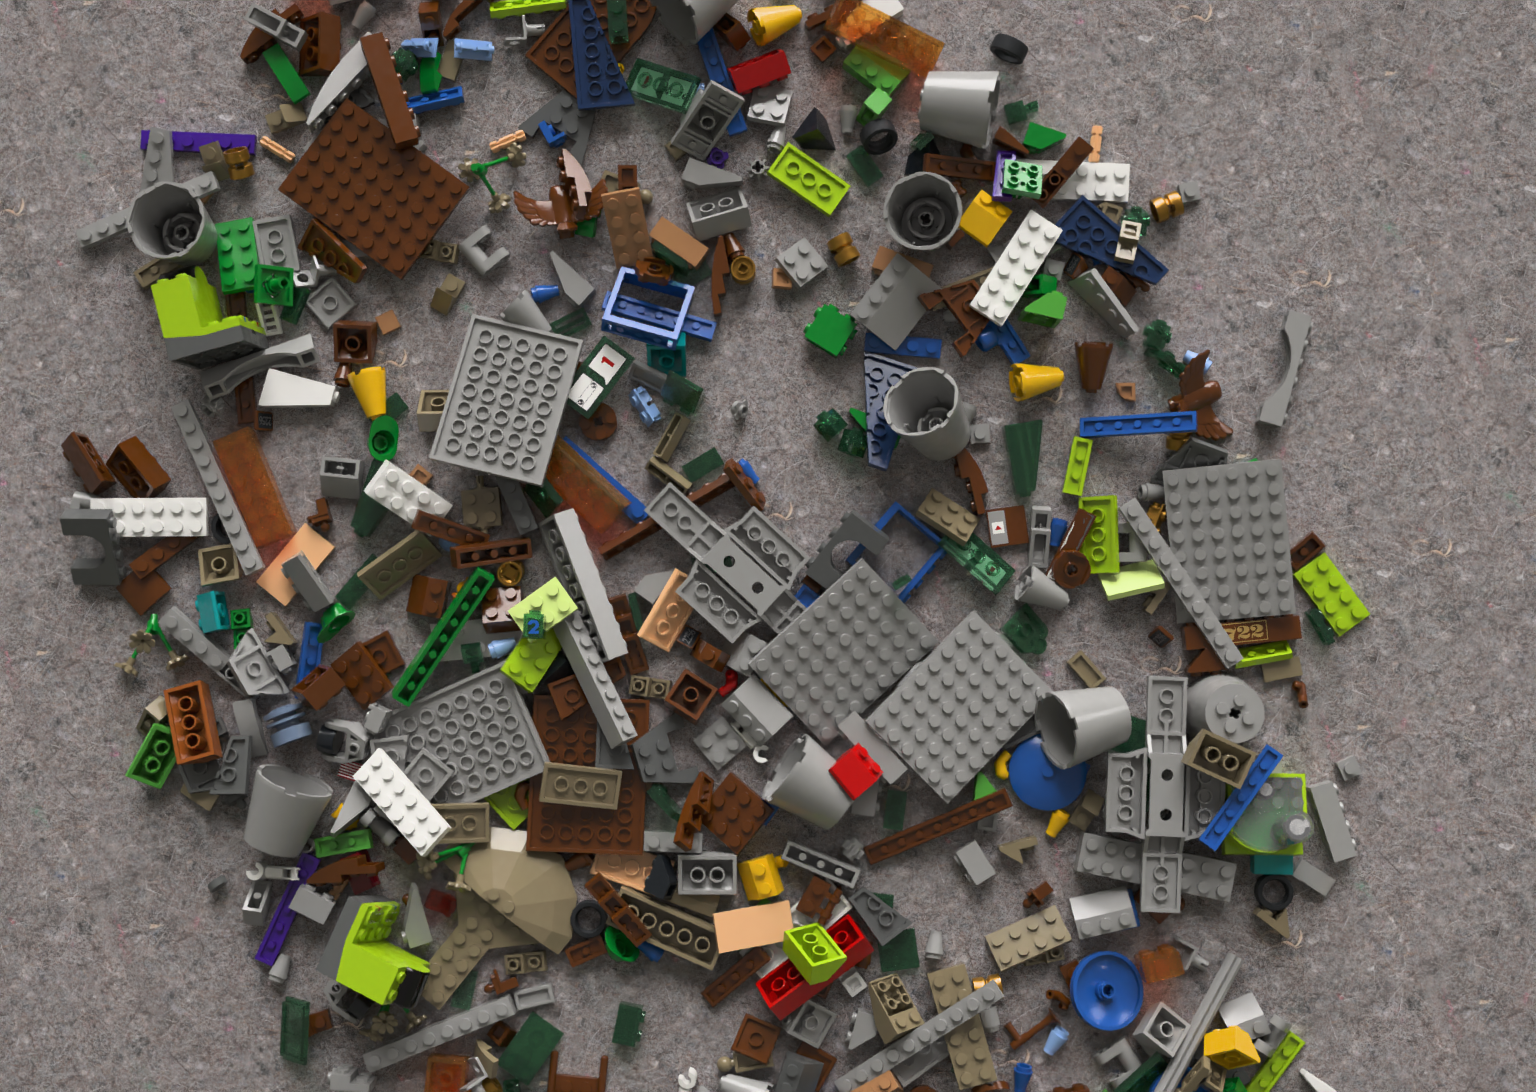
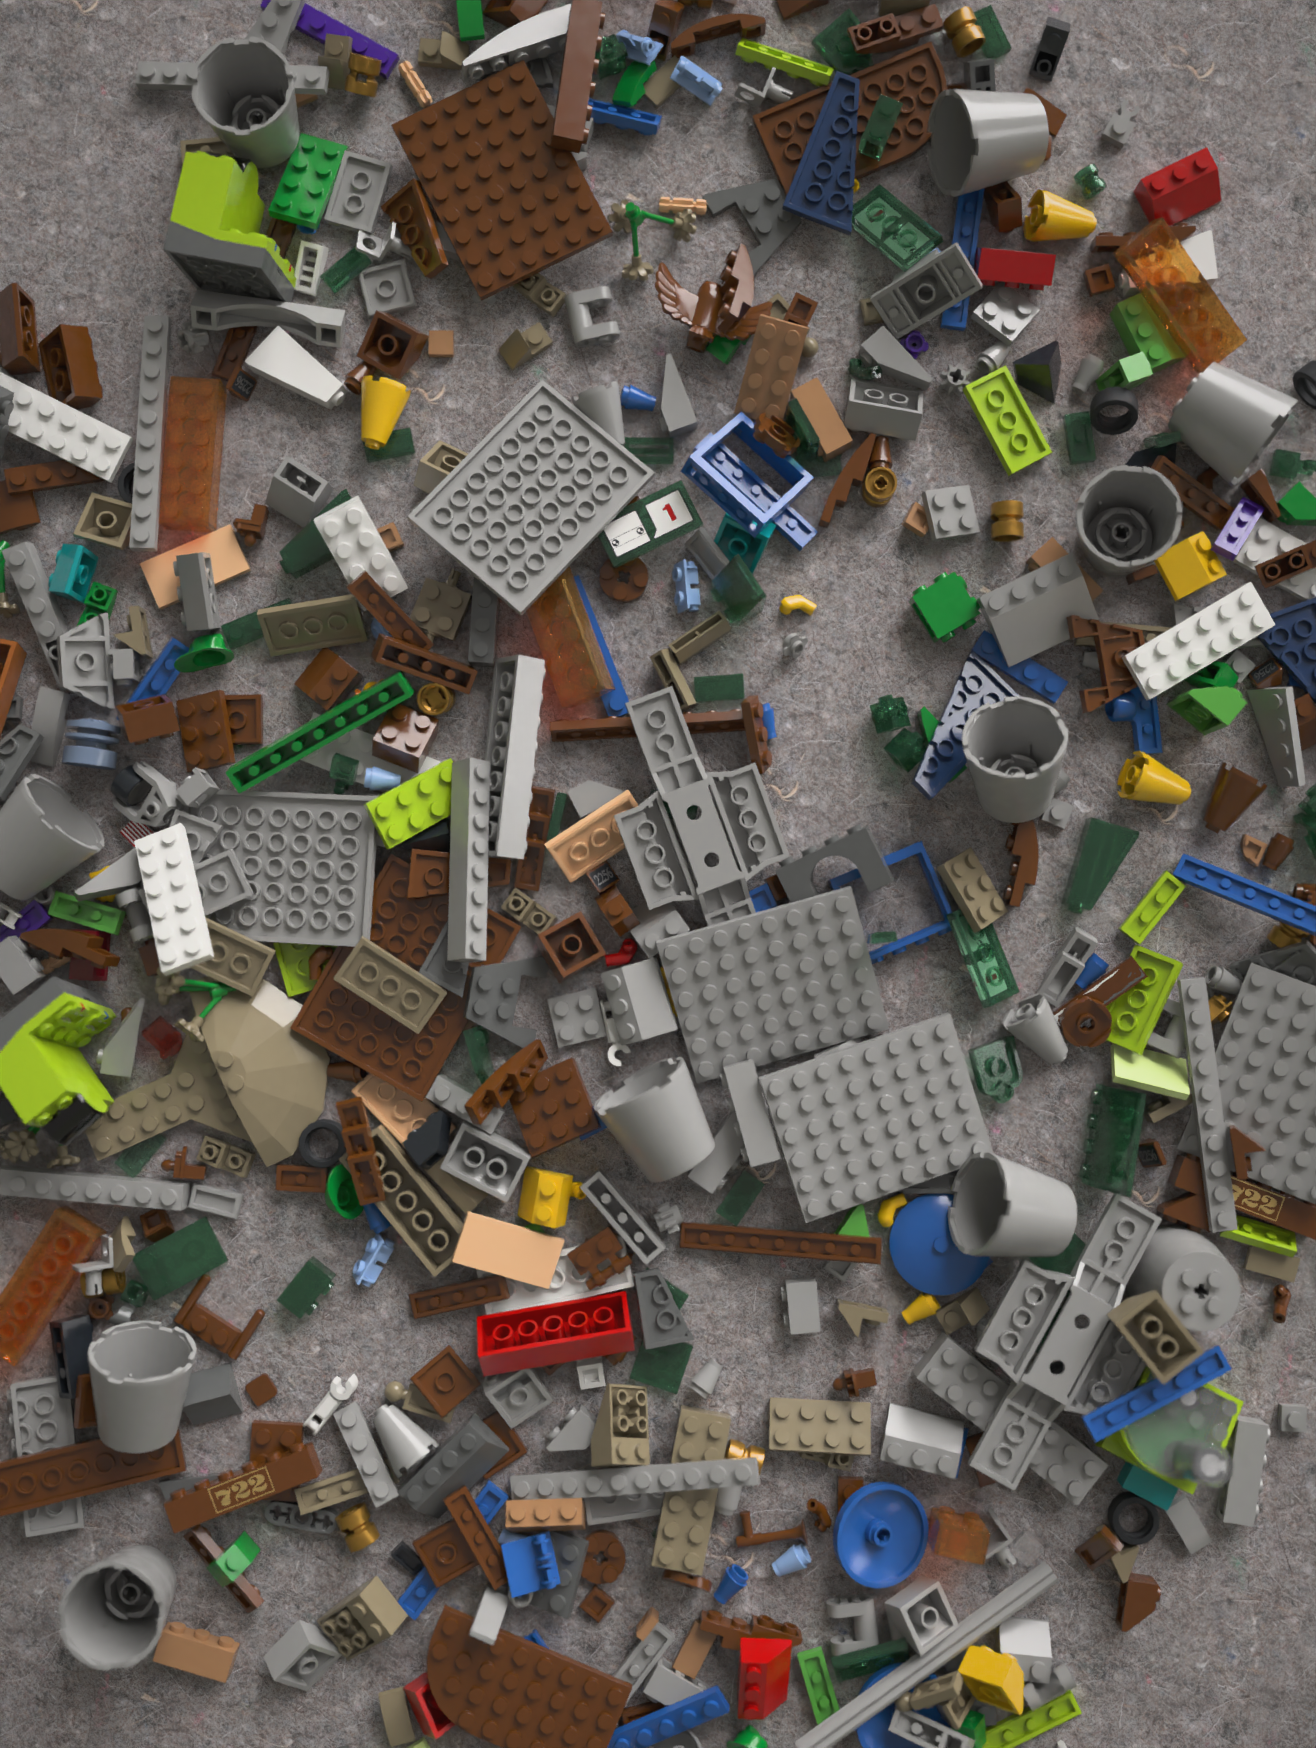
camera: 25 degrees right, 0 degrees up
green plate [254,264,294,307] -> none
green piece [367,415,399,462] -> none
yellowish green plate [508,577,579,643] -> none
clear green tile [523,477,564,518] -> none
clear green brick [523,610,546,639] -> none
blue bracket [538,120,567,148] -> none
lime slope [782,922,847,985] -> none
red slope [828,742,884,801] -> none
reddish brown tile [985,505,1029,548] -> none
plate [1002,159,1043,199] -> none
dark tan tile [1066,650,1106,688] -> none
none -> light blue hinge [352,1233,395,1287]
none -> yellow arm [779,595,817,616]
none -> clear green arm [848,358,882,380]
none -> reddish brown tile [1074,1525,1124,1571]
none -> clear green slope [1079,1084,1146,1197]
none -> reddish brown slope [1115,1573,1161,1632]
none -> reddish brown slope [1229,1125,1266,1180]
none -> reddish brown cone [1262,833,1295,871]

